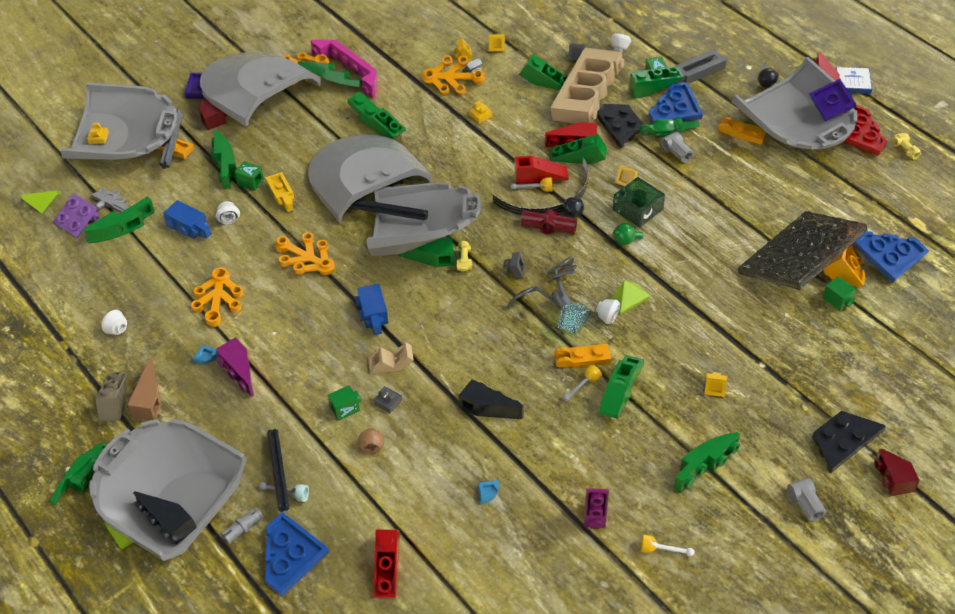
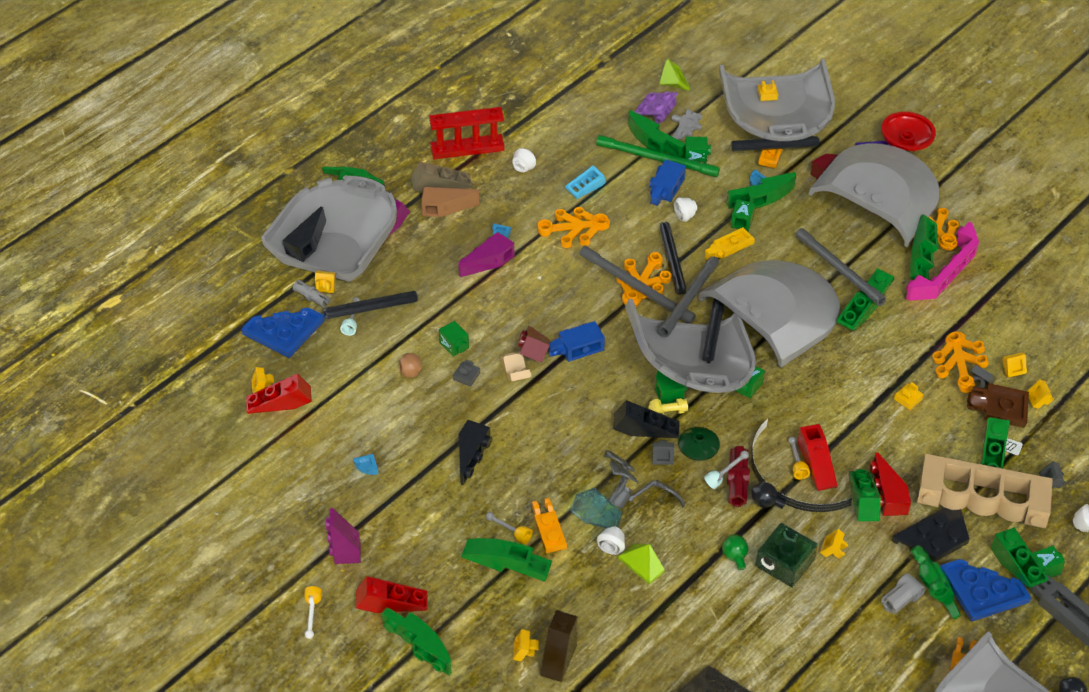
camera: 80 degrees right, 0 degrees up
none -> yellow tile [251,367,274,393]
none -> yellow tile [315,271,336,293]
none -> red slope [356,576,428,613]
none -> red fence [429,107,505,160]
none -> dark red slope [518,326,550,363]
none -> dark brown slope [540,610,578,683]
none -> medium azure slope [565,165,606,199]
none -> dark grey piece [579,245,696,324]
none -> green piece [596,135,720,178]
none -> black slope [613,400,680,439]
none -> dark grey piece [659,256,719,337]
none -> black axle [660,222,687,295]
none -> dark green dish [678,427,720,461]
none -> green brick [685,136,711,163]
none -> hinge [704,451,749,489]
none -> dark azure tile [749,169,766,186]
none -> dark grey piece [796,228,886,306]
none -> red dish [881,112,936,151]
none -> reddish brown plate [967,383,1029,428]

